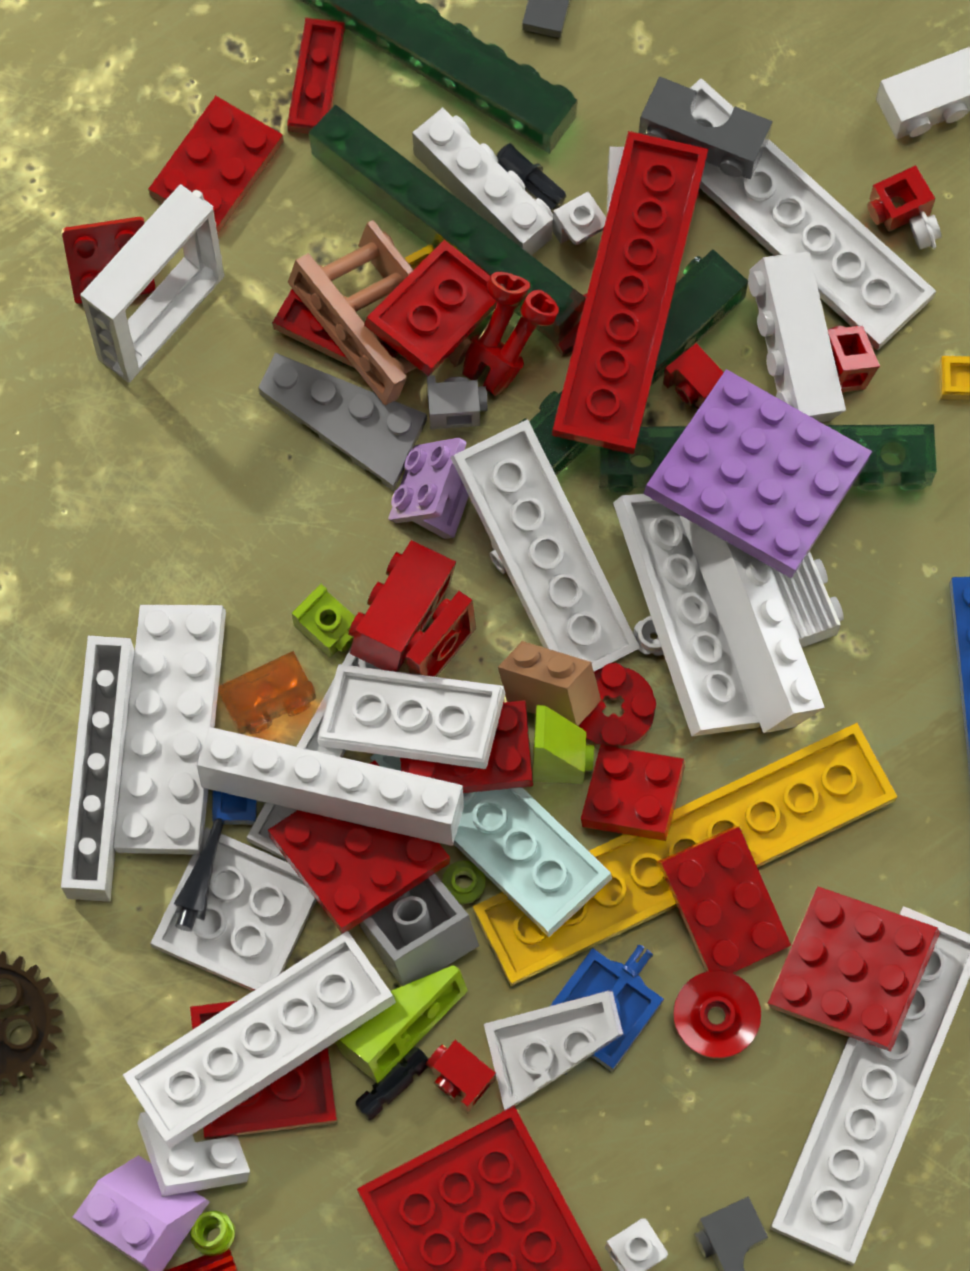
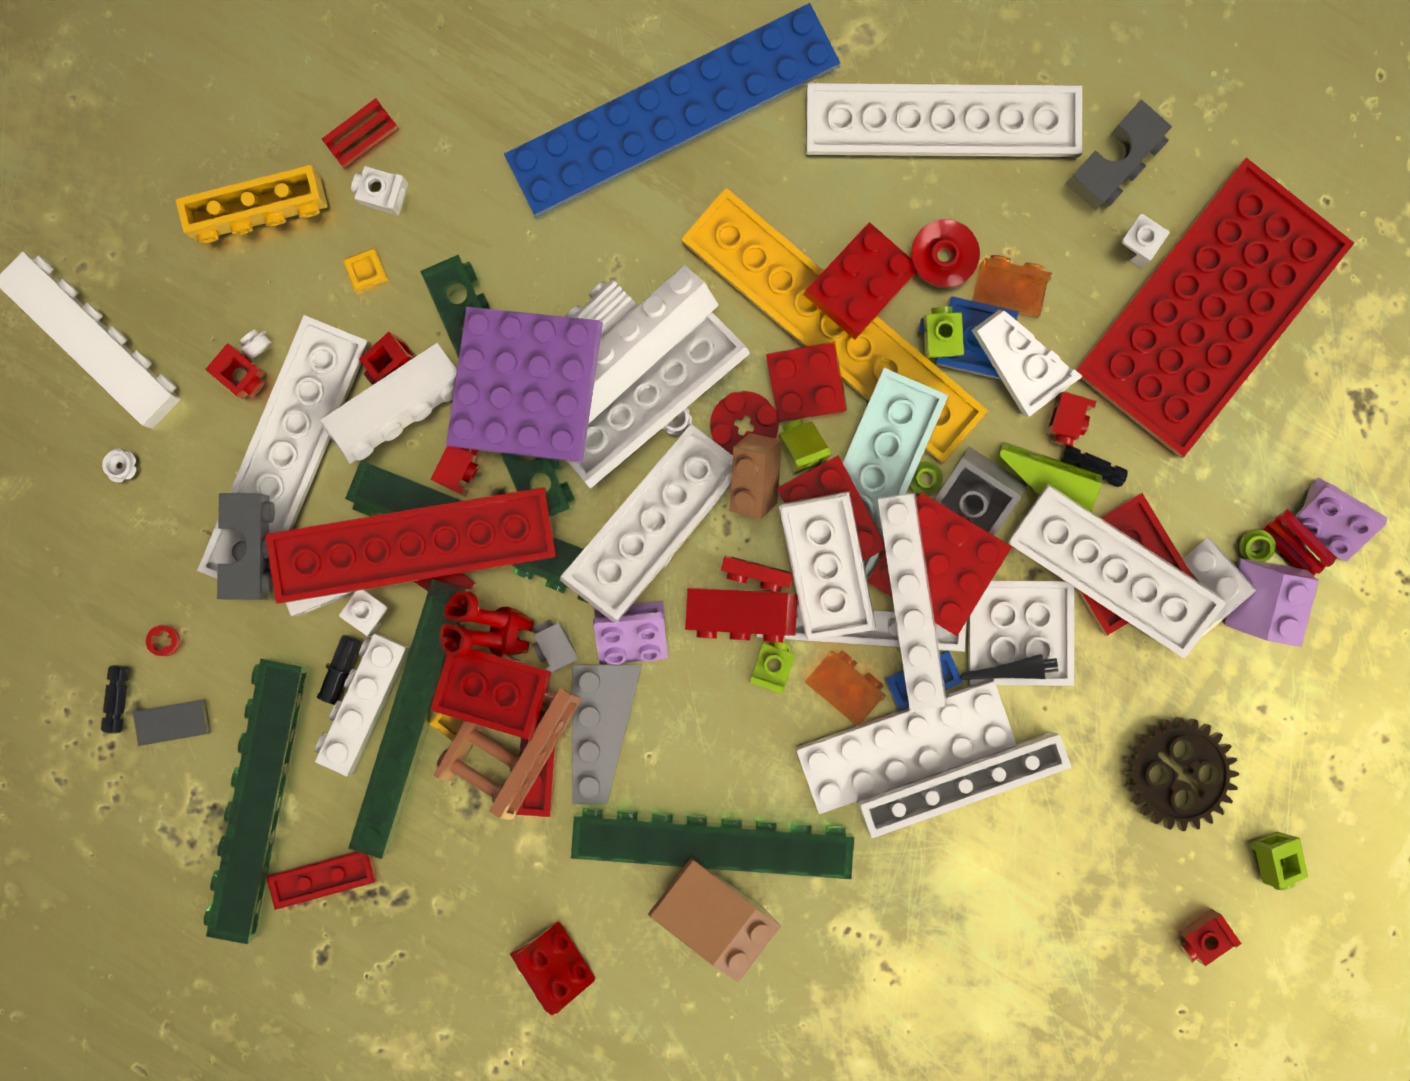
camera: 115 degrees left, 15 degrees up
white window [81,184,225,383] -> none
red plate [148,95,284,234] -> none
red plate [767,886,940,1052] -> none
none -> white plate [102,448,136,483]
none -> red bush [145,625,180,657]
none -> clear green brick [571,807,854,879]
none -> medium nougat slope [648,858,781,982]
none -> lime brick [923,306,964,358]
none -> clear orange bracket [972,255,1052,319]

